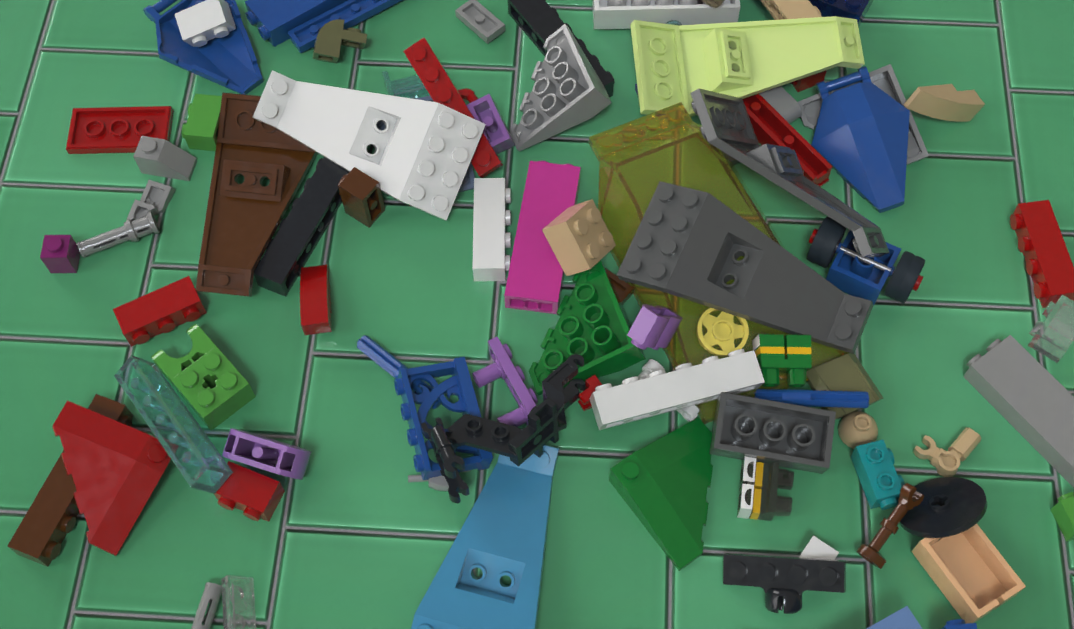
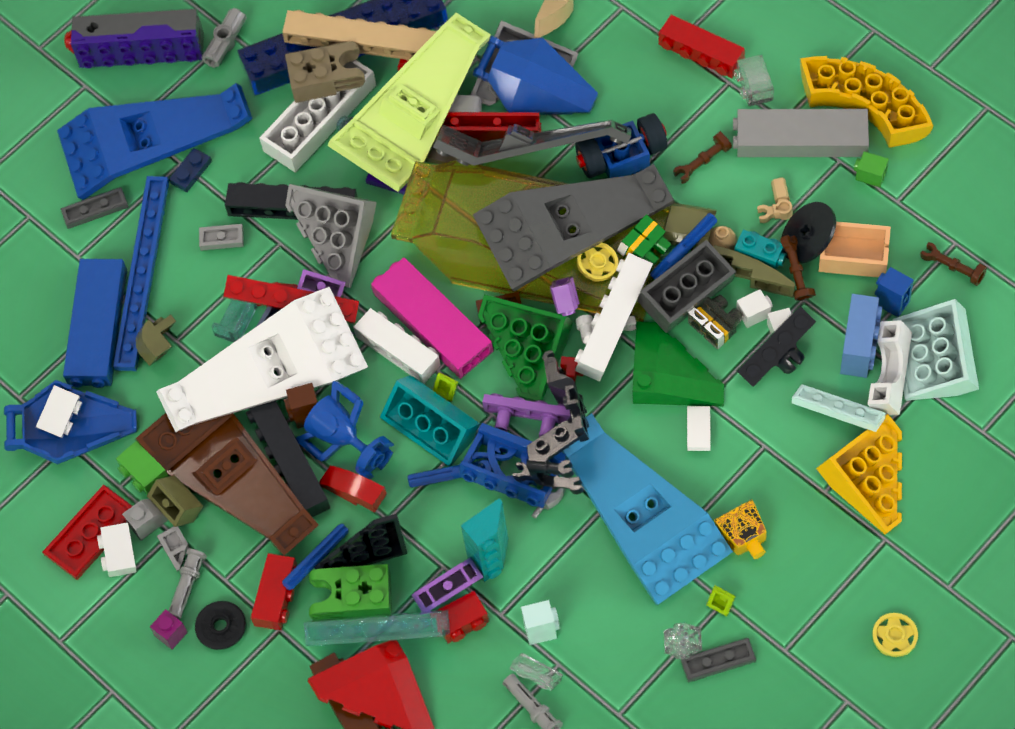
camera: 45 degrees left, 0 degrees up
tan brick [542,199,616,276] -> none
none -> white brick [97,523,136,577]
none -> olive brick [147,475,203,527]
none -> black wheel [195,601,246,650]
none -> blue axle [282,524,349,590]
none -> blue piece [296,381,394,479]
none -> black slope [314,513,408,569]
none -> teal slope [380,375,480,466]
none -> lime slope [433,372,458,402]
none -> teal slope [461,498,508,582]
none -> light aqua brick [521,600,560,645]
none -> reddish brown piece [673,131,732,184]
none -> white slope [687,406,710,451]
none -> olive slope [714,245,795,298]
none -> white brick [736,290,773,328]

